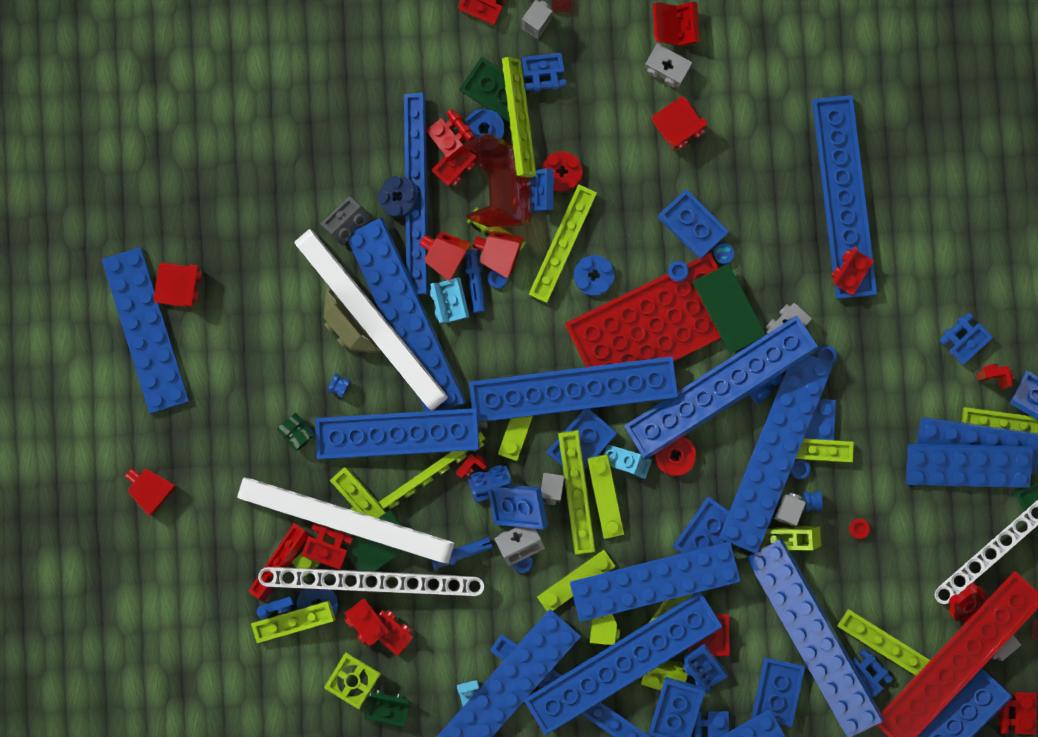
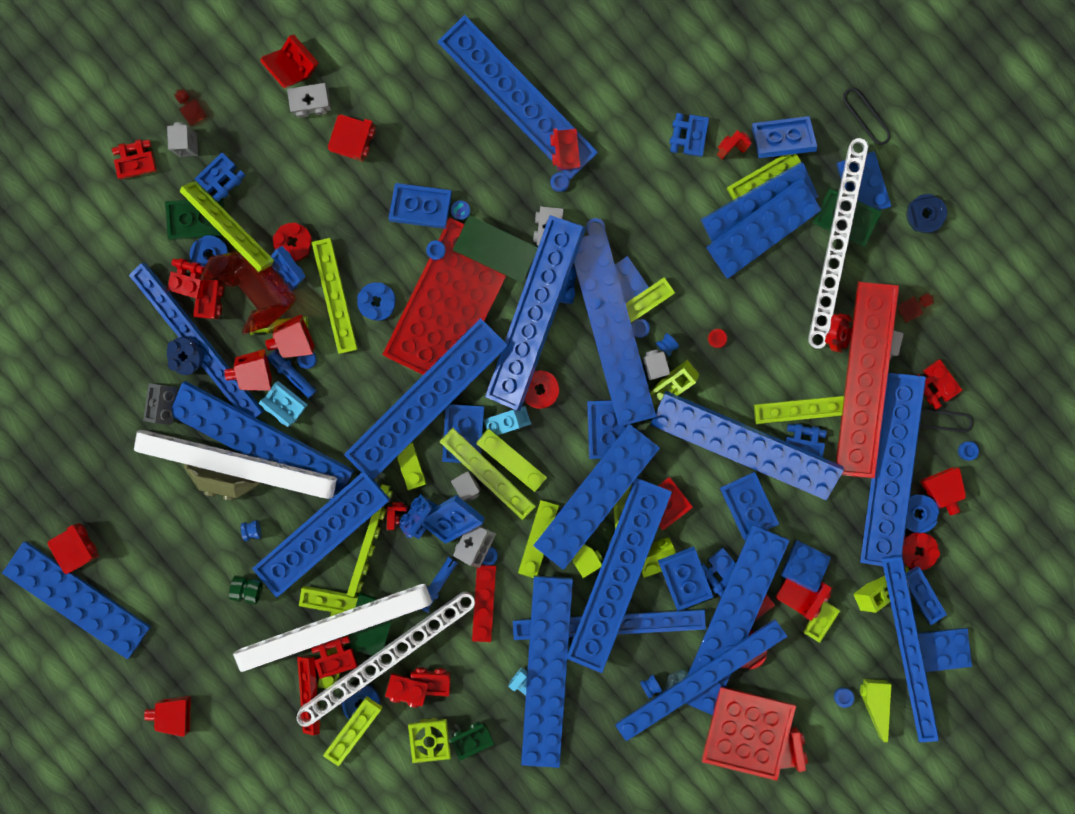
camera: 35 degrees left, 5 degrees up
blue plate [256,597,296,618] -> none
blue bracket [683,644,728,695] -> none
none -> red plate [472,564,496,642]
none -> blue tile [550,172,569,192]

